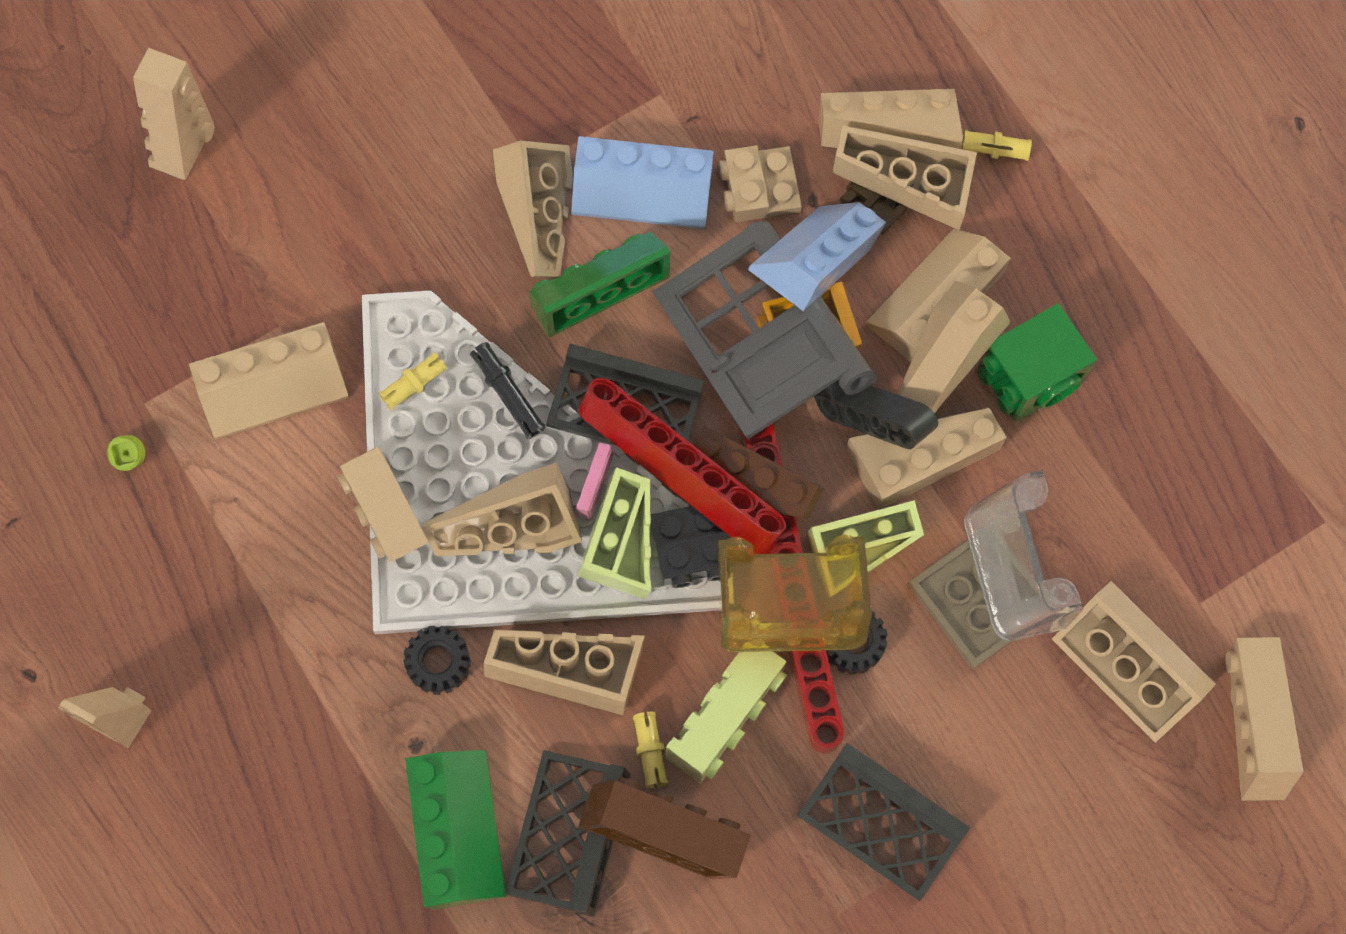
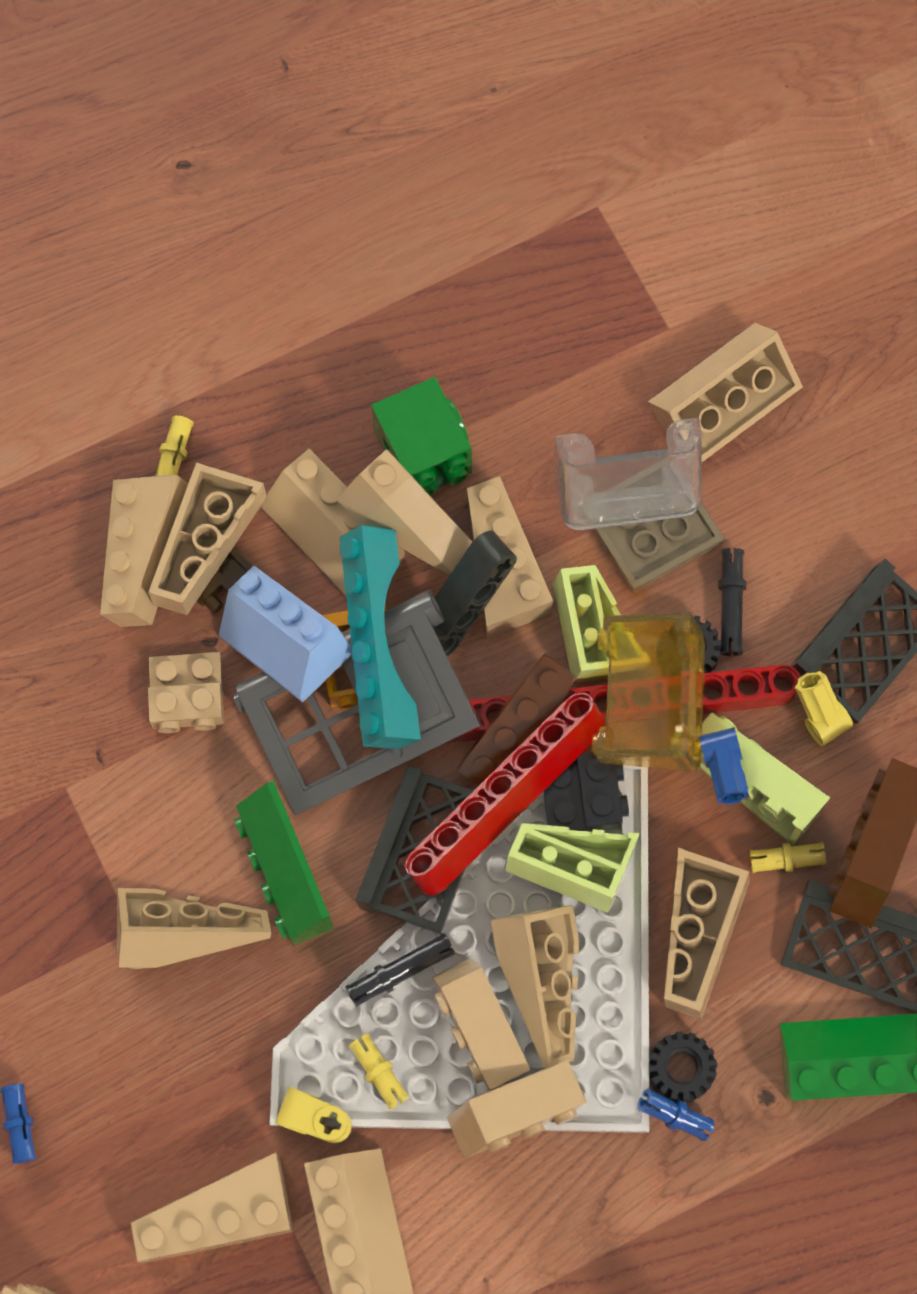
camera: 80 degrees left, 0 degrees up
light blue slope [571,136,714,229] -> none
bright pink tile [576,442,613,521] -> none
tan wedge [1225,637,1304,801] -> none
none -> blue pin [0,1084,37,1164]
none -> tan wedge [131,1152,294,1264]
none -> light yellow piece [275,1087,352,1143]
none -> teal arch [340,525,421,749]
none -> tan wedge [432,957,531,1090]
none -> blue pin [637,1088,714,1141]
none -> blue piece [699,727,749,805]
none -> black pin [718,548,747,656]
none -> light yellow piece [795,671,853,747]

